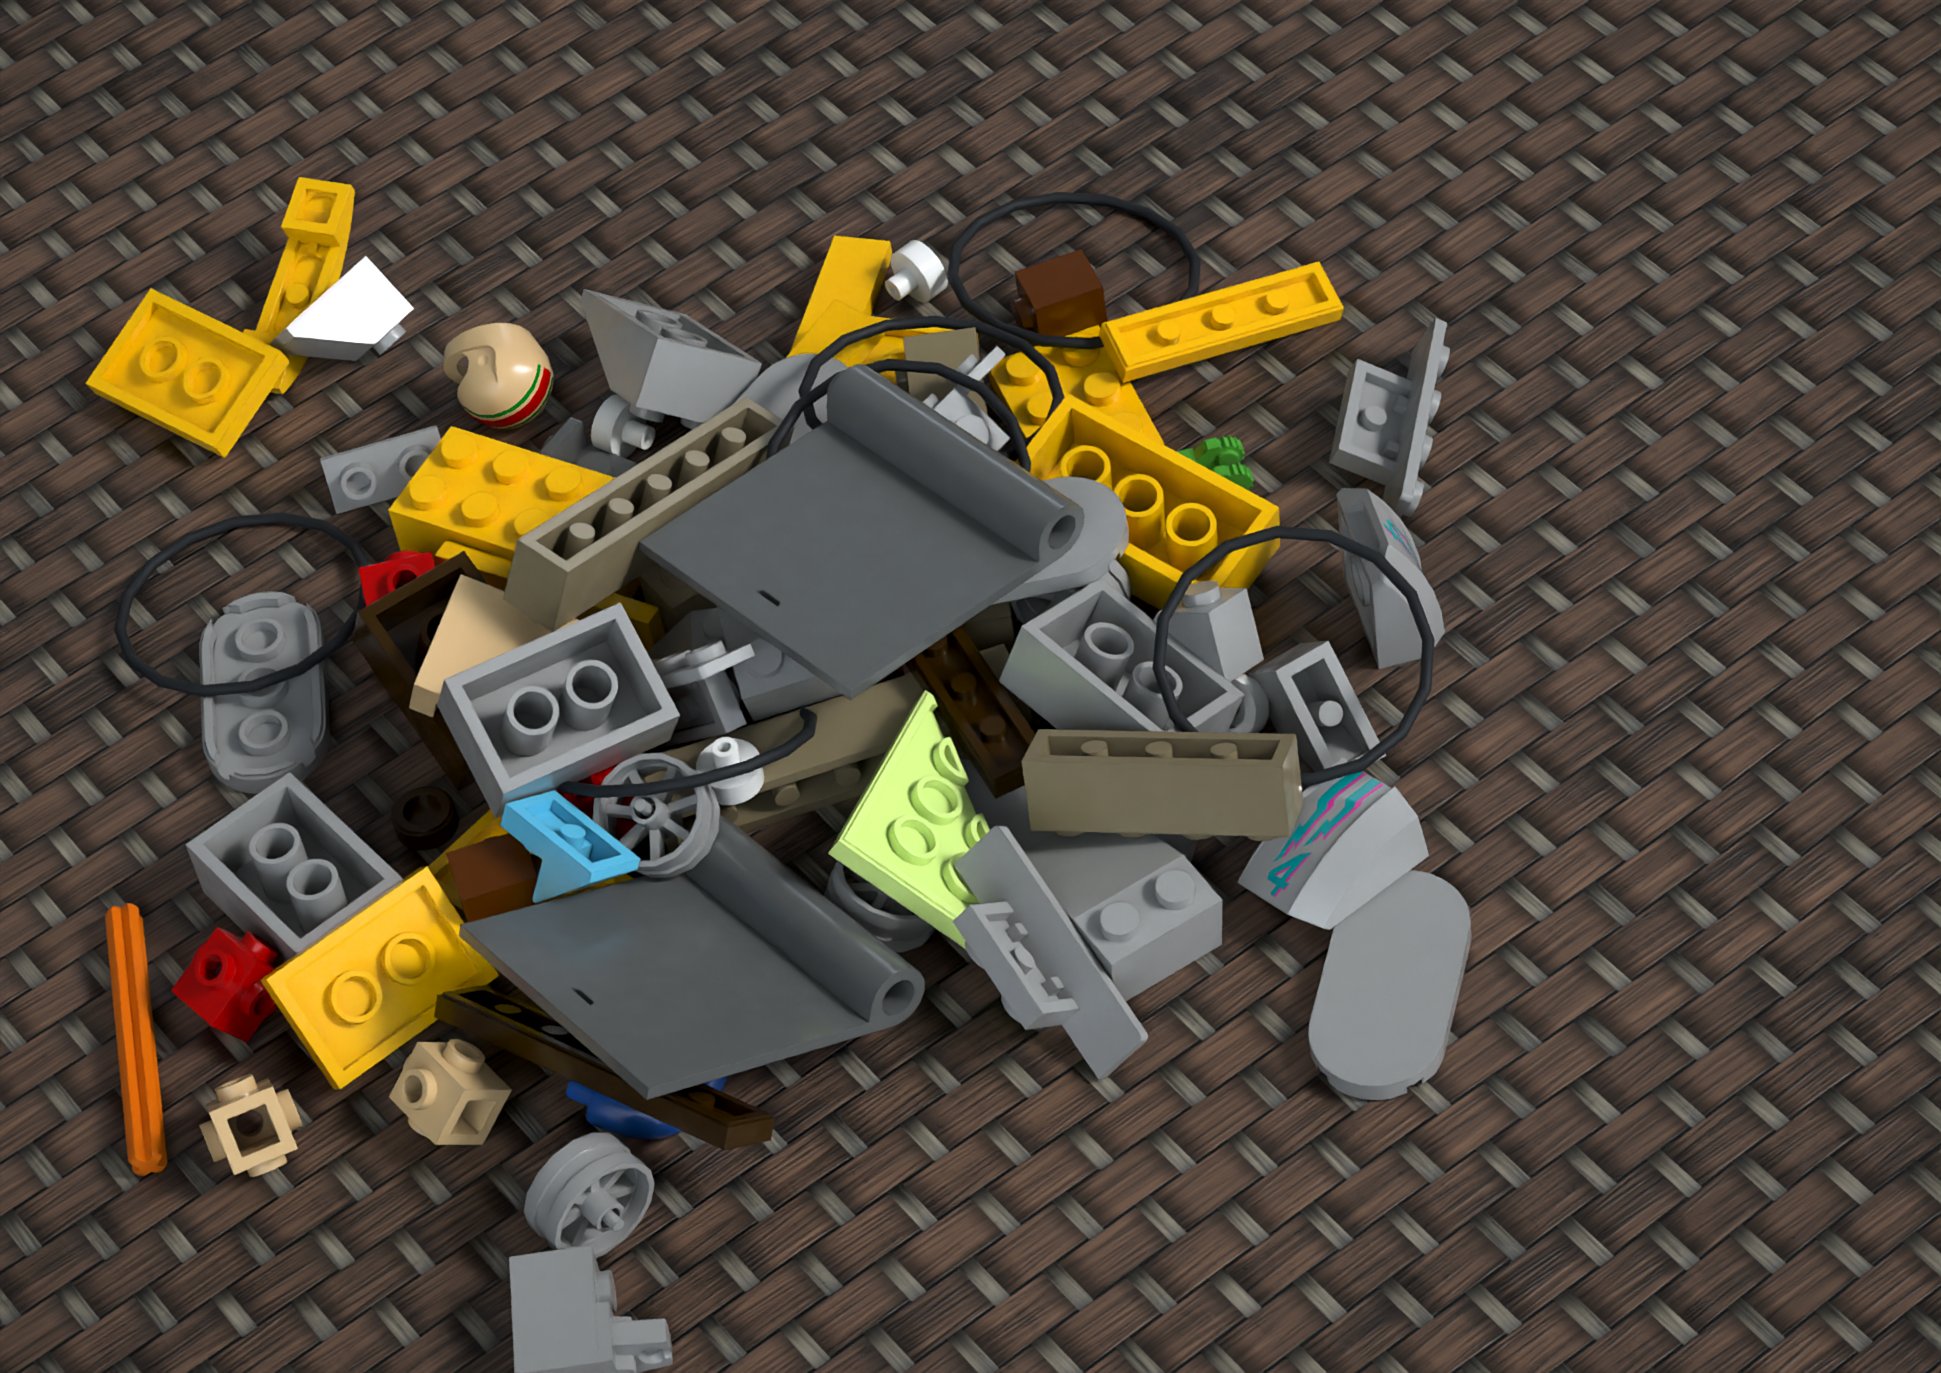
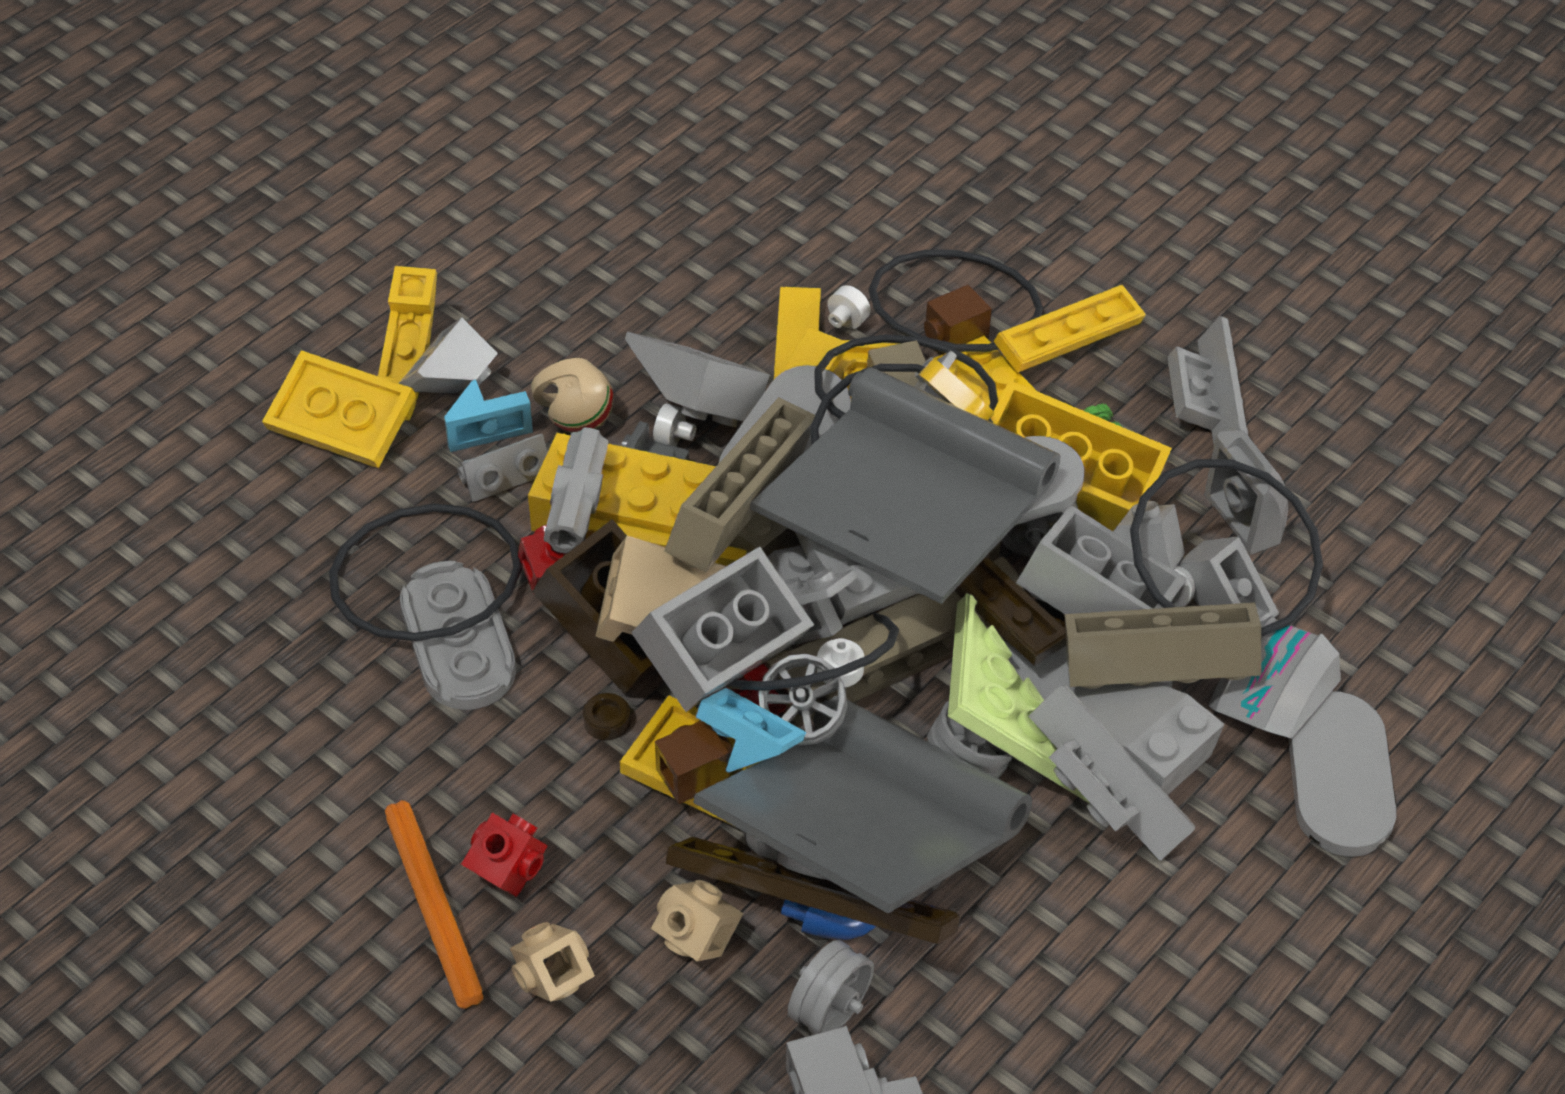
camera: 20 degrees left, 0 degrees up
light grey brick [185,772,403,966] -> none
yellow plate [260,866,499,1090] -> none
none -> medium azure slope [444,379,533,452]
none -> light grey piece [544,427,609,553]
none -> yellow beam [918,358,995,420]

